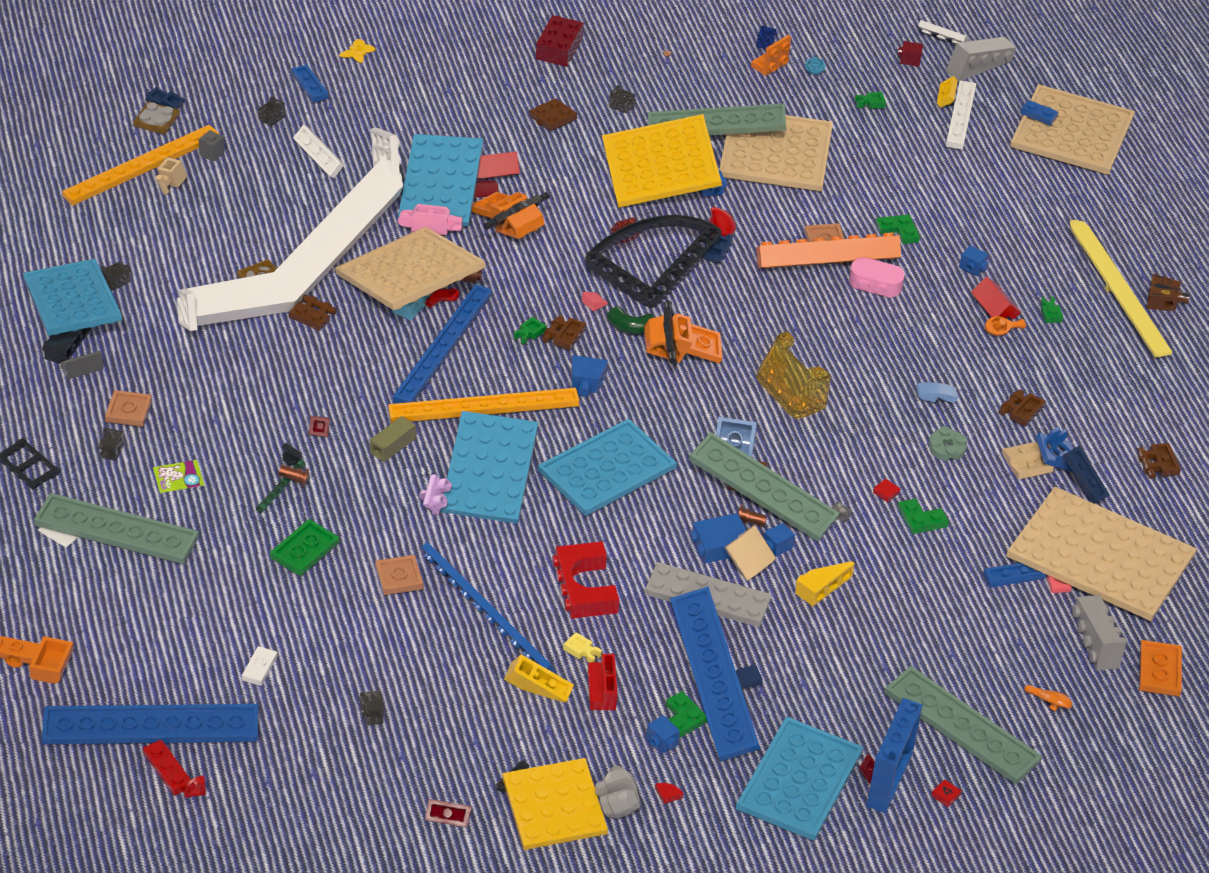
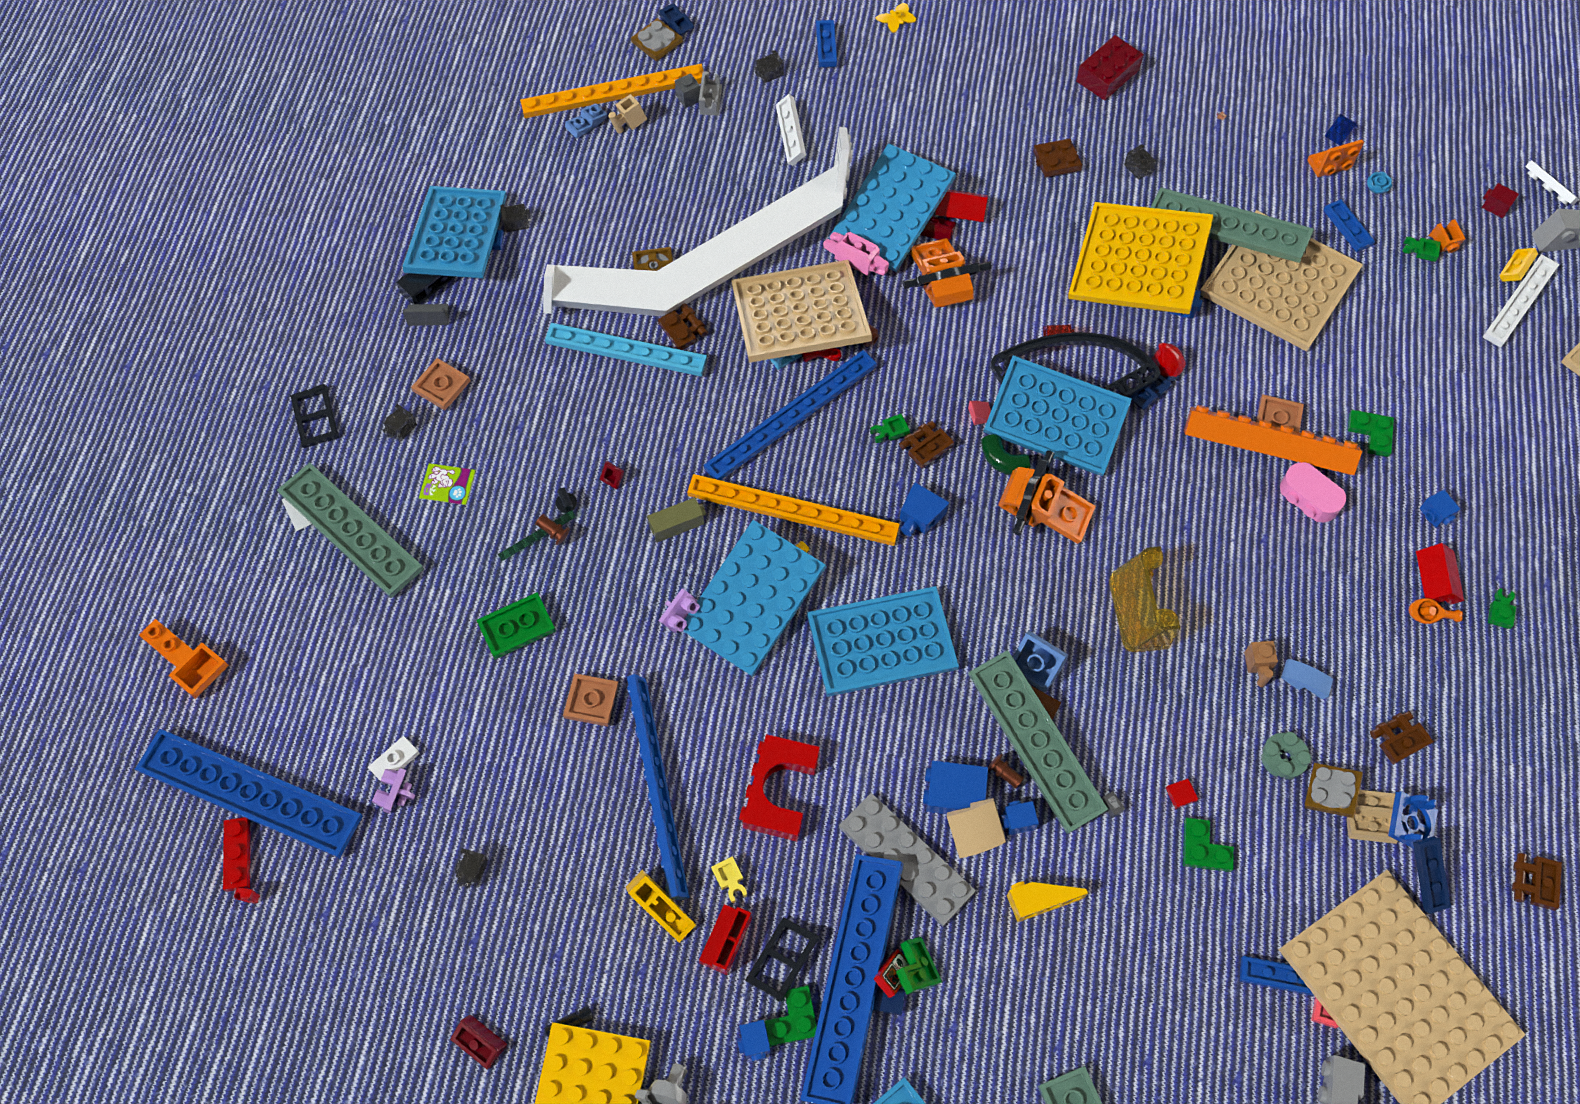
camera: 30 degrees right, 20 degrees up
none -> lavender hips [372,768,415,814]
none -> medium azure plate [545,323,707,377]
none -> medium blue slope [565,104,608,138]
none -> light grey hinge [699,72,722,116]
none -> black window [745,917,820,1002]
none -> tile [874,949,909,998]
none -> green plate [896,937,942,995]
none -> dark azure plate [983,355,1132,477]
none -> medium nougat brick [1244,641,1278,687]
none -> light grey piece [1305,763,1363,818]
none -> blue tile [1323,199,1375,253]
none -> orange window [1428,219,1466,253]

